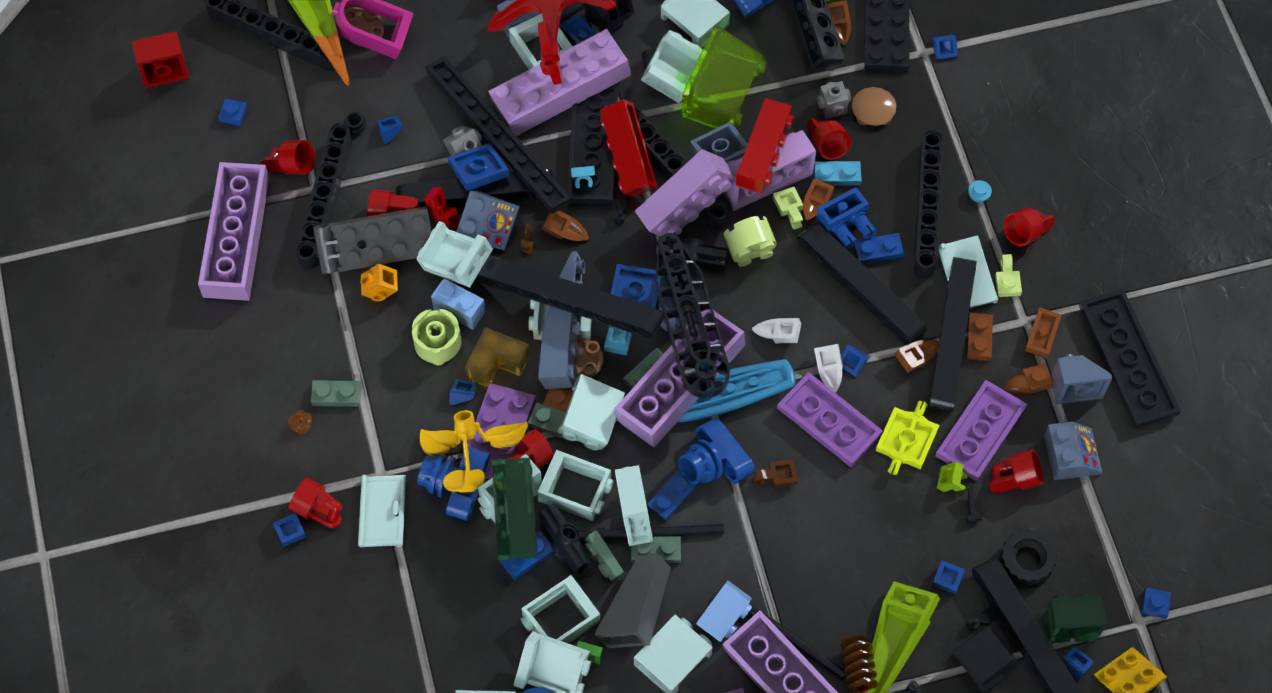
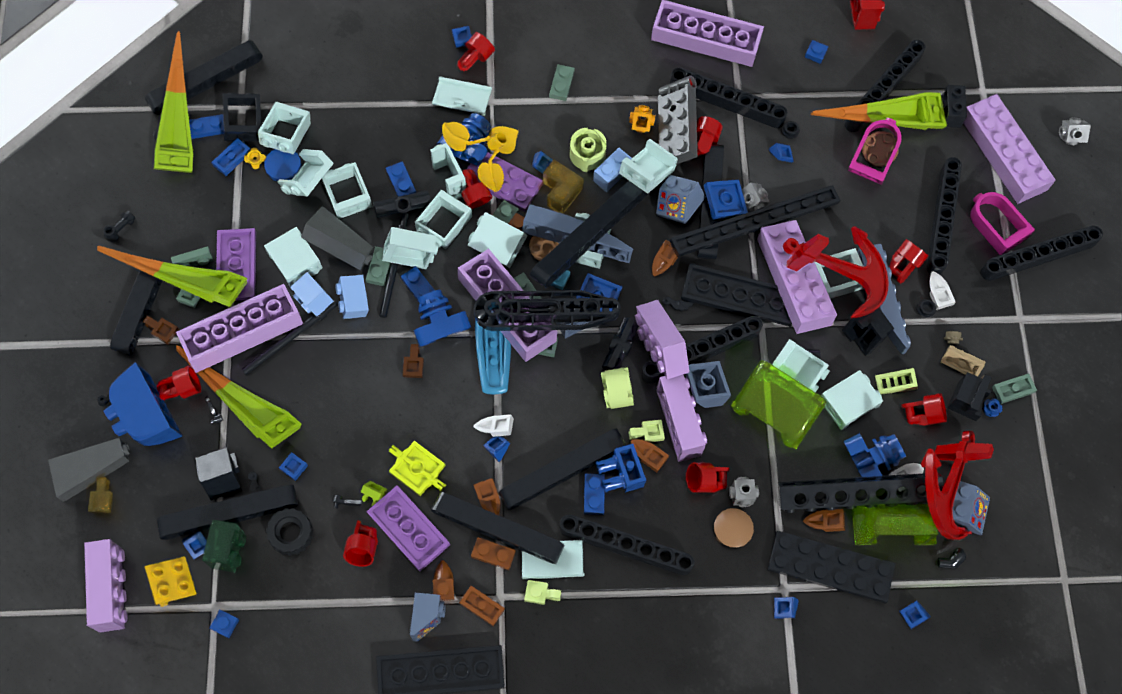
camera: 100 degrees right, 5 degrees up
red piece [261,140,315,175] -> none
clear orange plate [289,410,313,434] -> none
red slope [424,187,460,232] -> none
clear green brick [491,458,538,561] -> none
clear orange hand [520,223,535,254] -> none
blue plate [561,14,596,46] -> none
medium azure tile [571,166,595,188] -> none
bright green tile [576,641,603,665] -> none
sand green plate [584,530,624,581] -> none
red brick [600,99,658,197] -> none
red brick [736,98,794,193] -> none
white plate [752,318,801,343] -> none
medium lavender plate [777,372,883,467] -> none
medium azure plate [814,161,861,186] -> none
reddish brown piece [840,635,878,693] -> none
medium azure plate [968,180,992,203] -> none
red piece [1003,207,1055,246] -> none
sand blue slope [1044,422,1103,480] -> none
none -> light blue brick [336,275,369,319]

